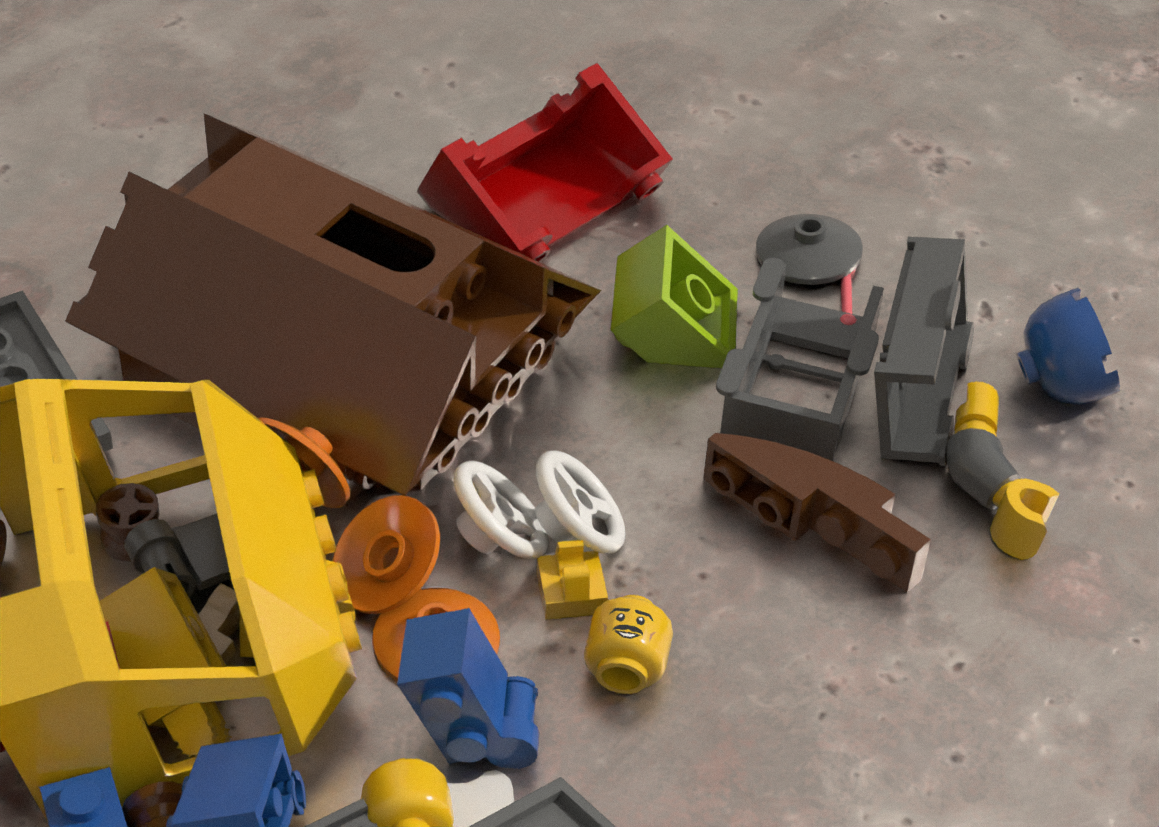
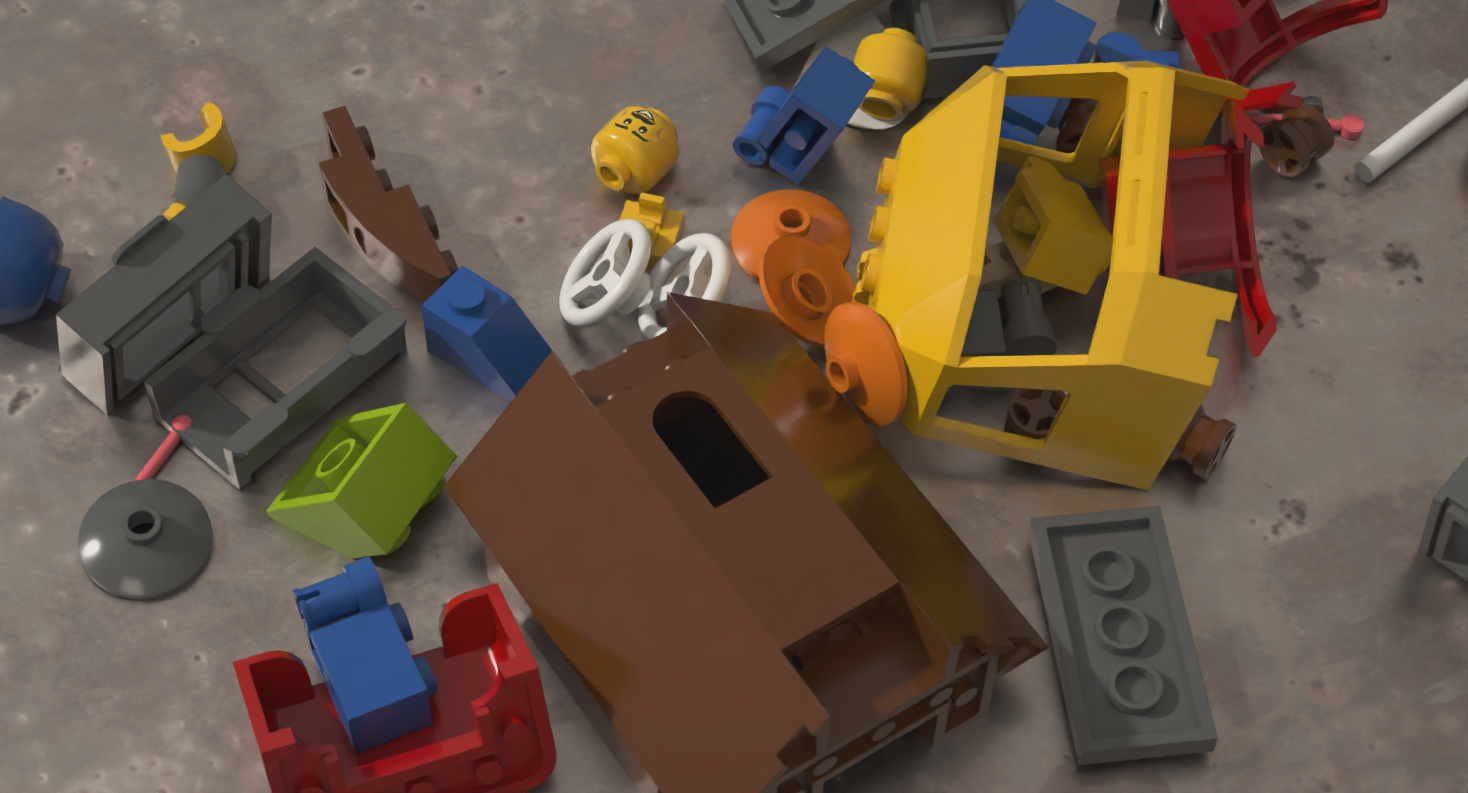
camera: 155 degrees left, 10 degrees up
none -> blue hinge [292,556,438,755]
none -> blue slope [422,265,563,403]

